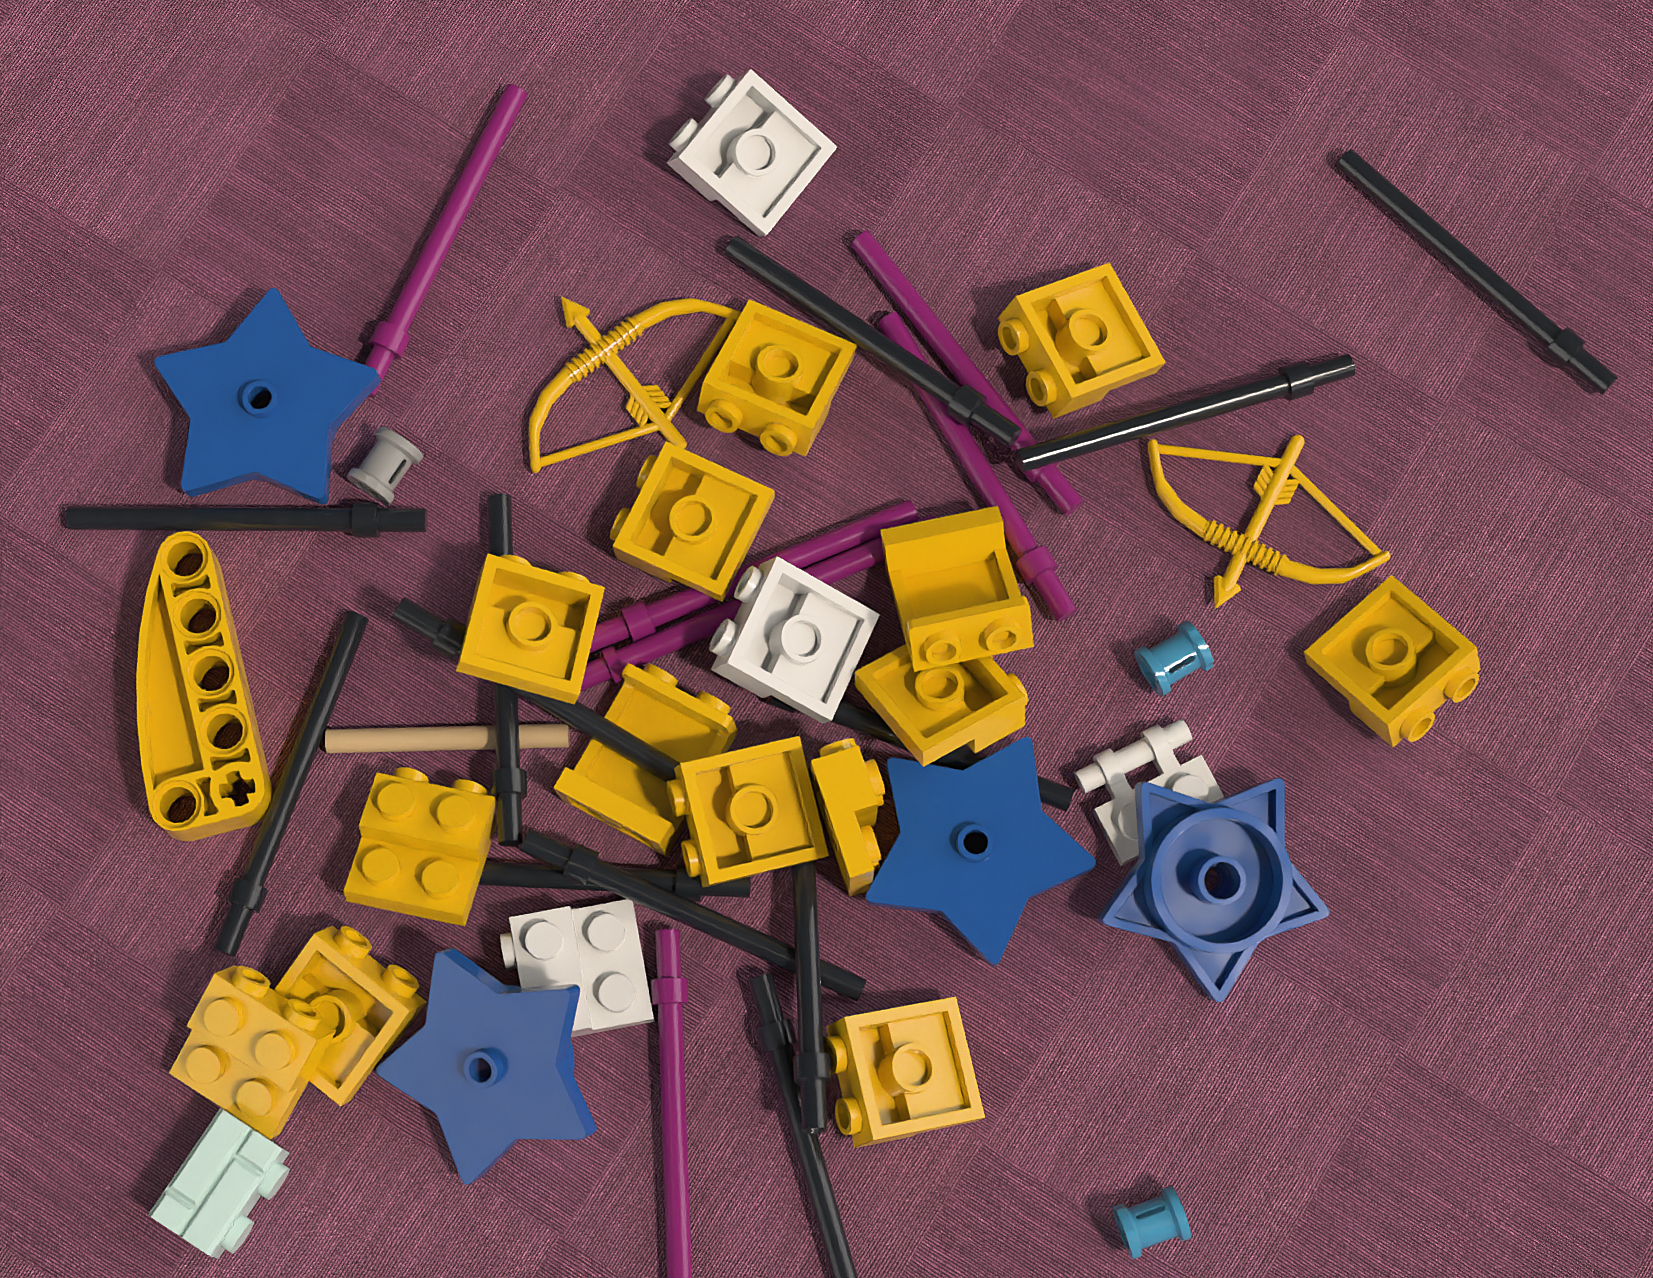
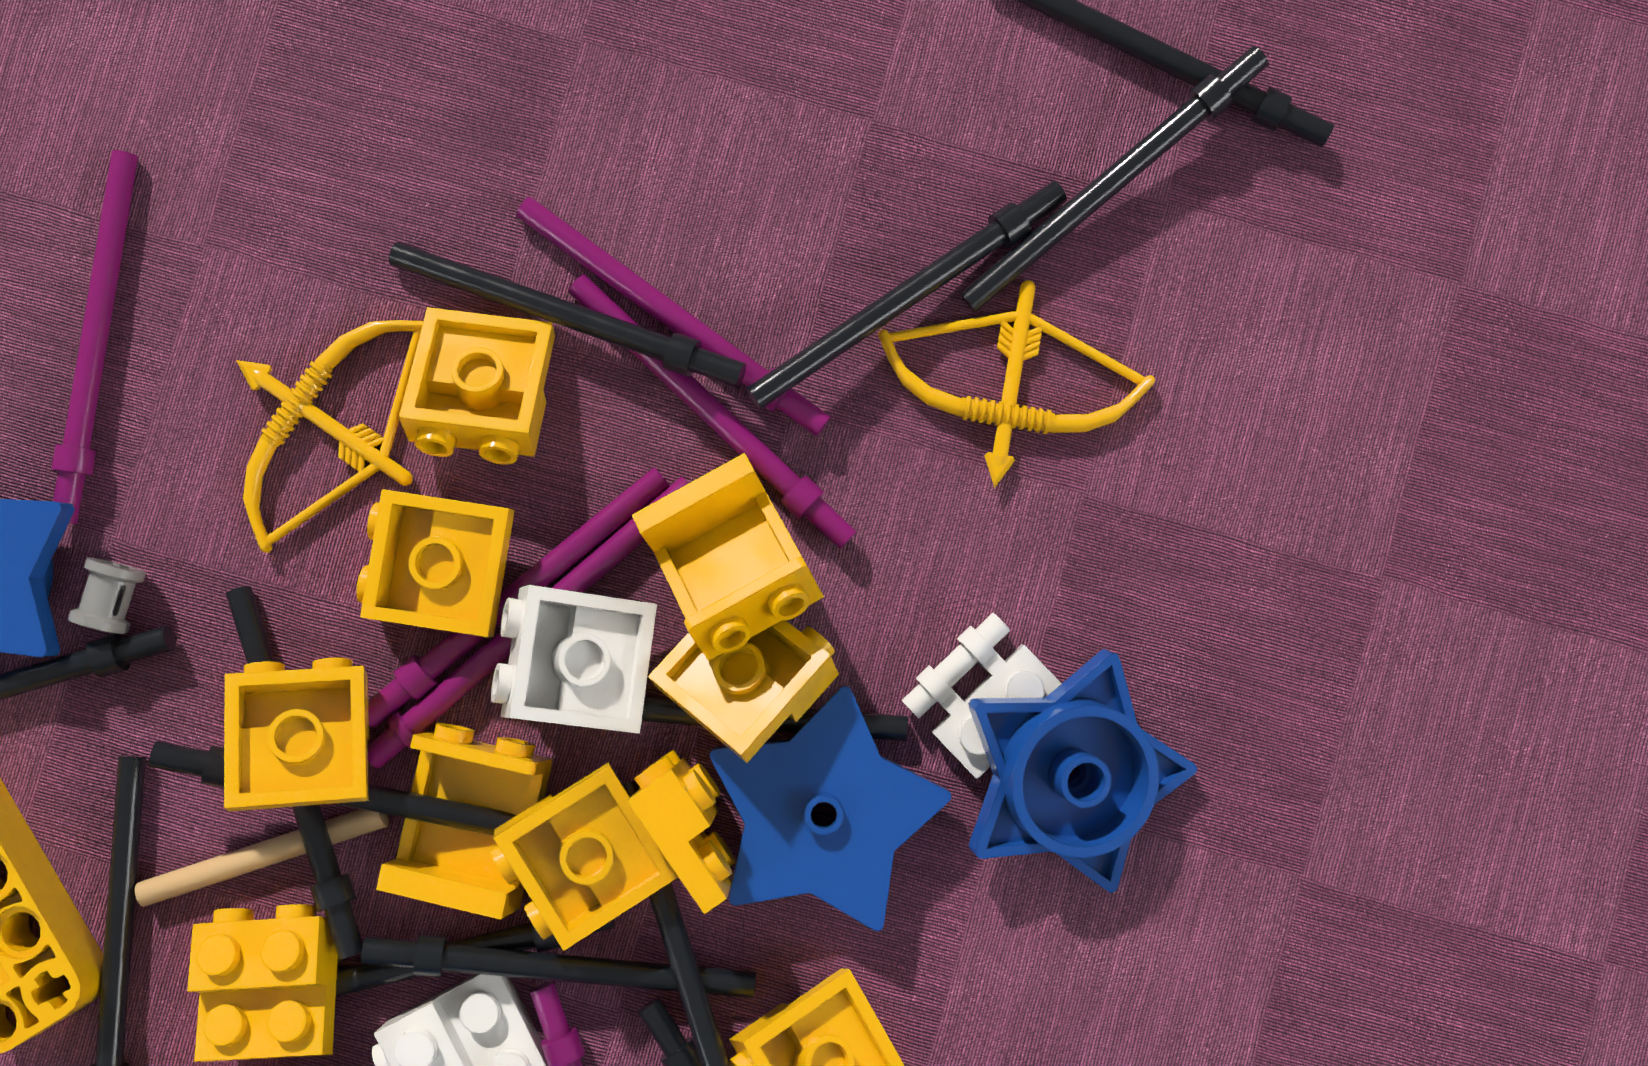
camera: 15 degrees left, 10 degrees up
white plate [667,69,837,237] -> none
yellow plate [998,262,1166,419] -> none
dark azure bush [1134,620,1214,697] -> none
yellow plate [1304,575,1481,748] -> none
none -> black bar [959,46,1269,312]

